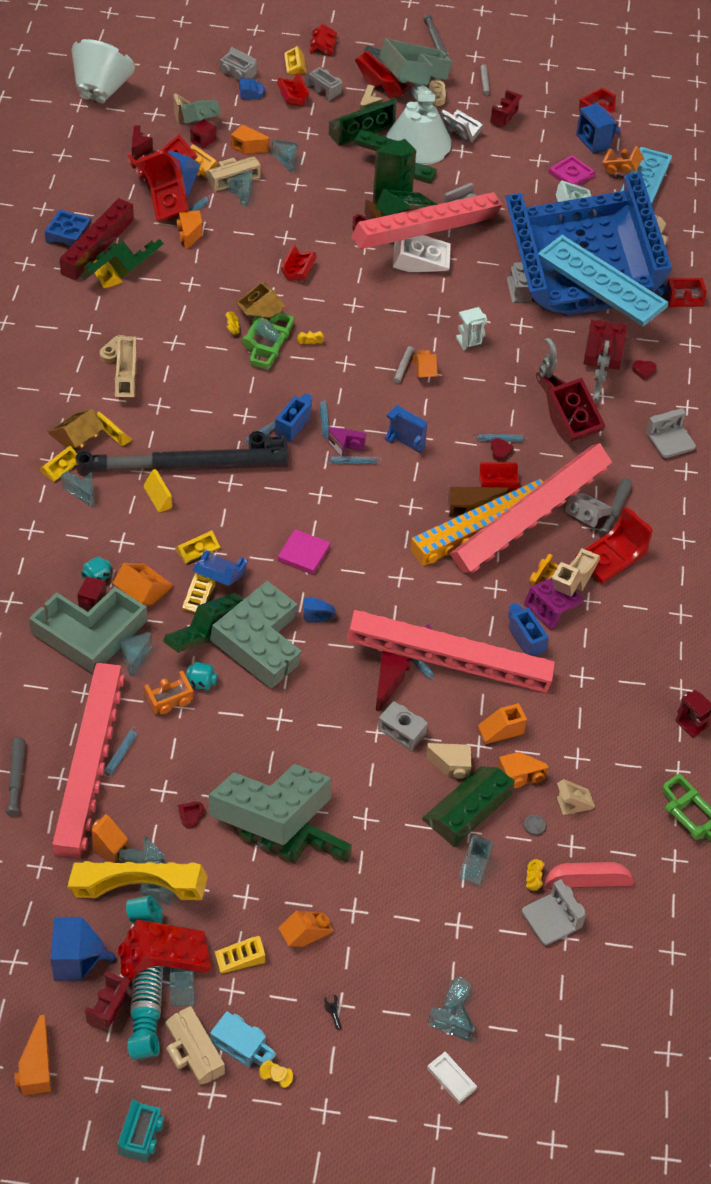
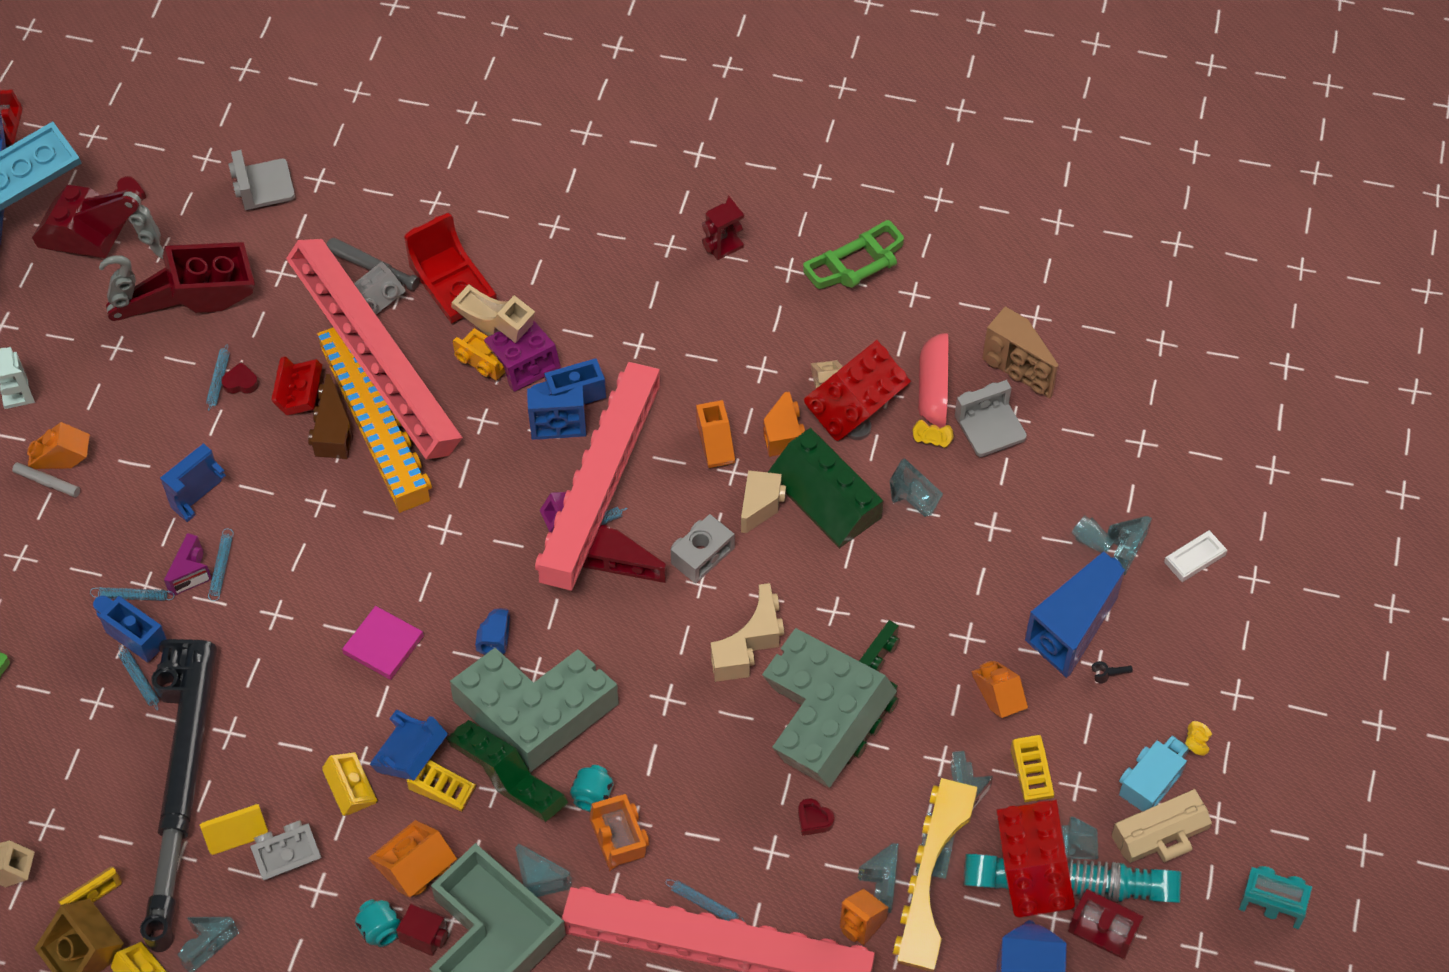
camera: 80 degrees left, 5 degrees up
none -> light grey bracket [250,820,321,880]
none -> blue piece [527,385,586,440]
none -> tan arch [710,583,784,682]
none -> red bracket [804,340,911,441]
none -> clear light blue slope [950,751,993,809]
none -> medium nougat slope [982,306,1058,398]
none -> blue slope [1025,551,1125,678]

